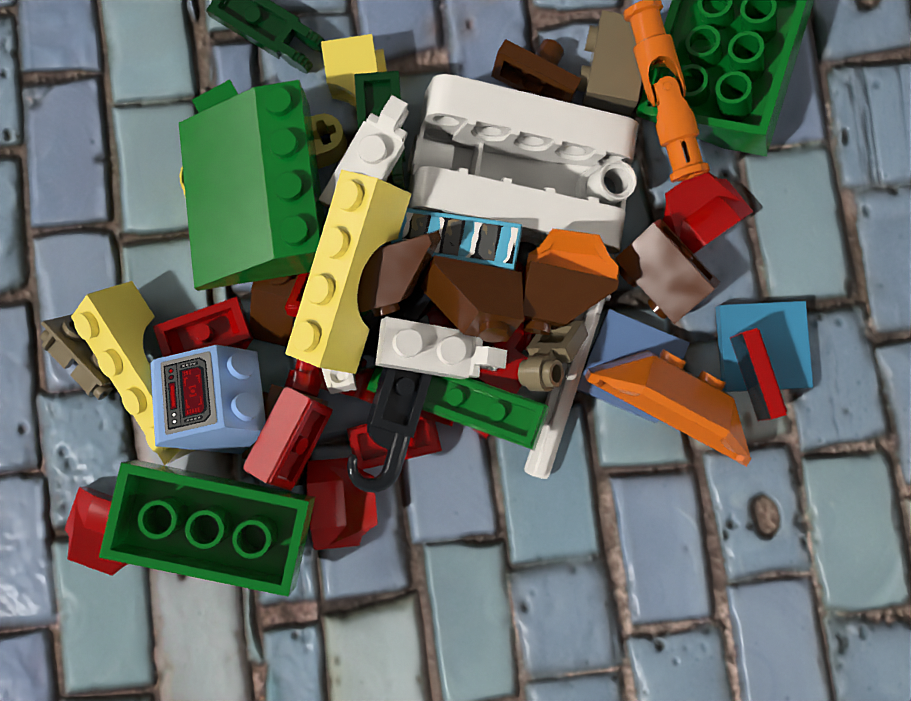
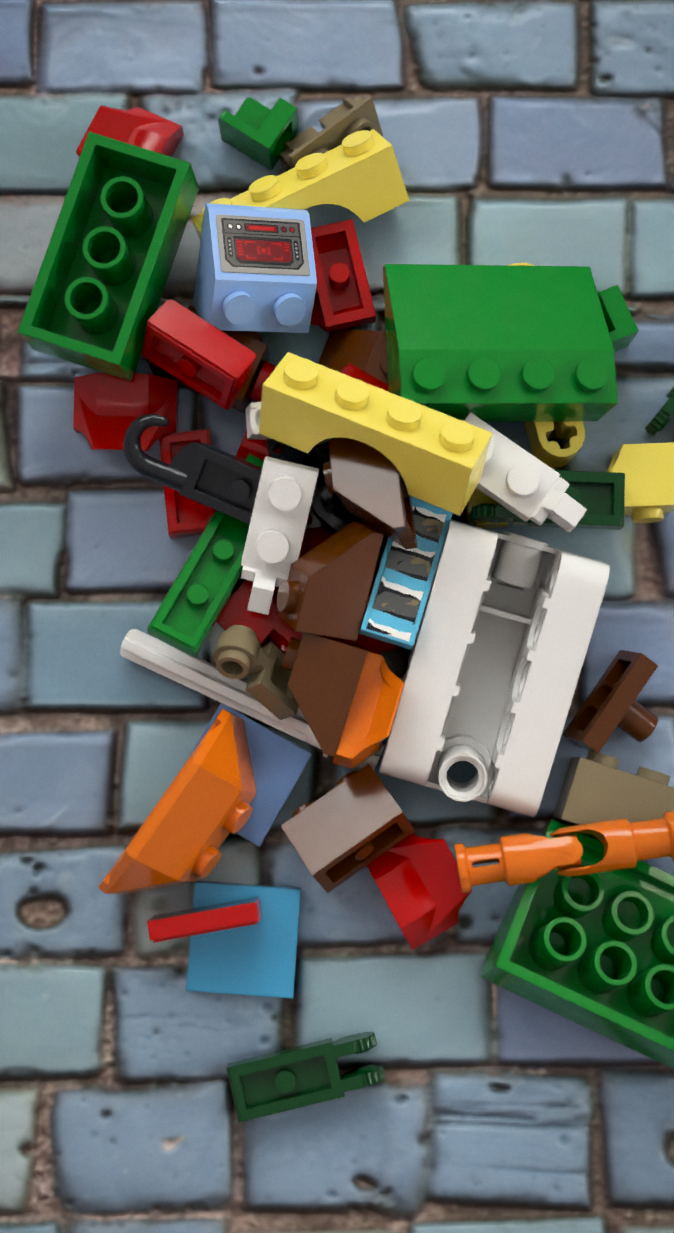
camera: 95 degrees right, 0 degrees up
none -> green panel [218,97,298,171]
none -> dark green hinge [226,1031,385,1122]

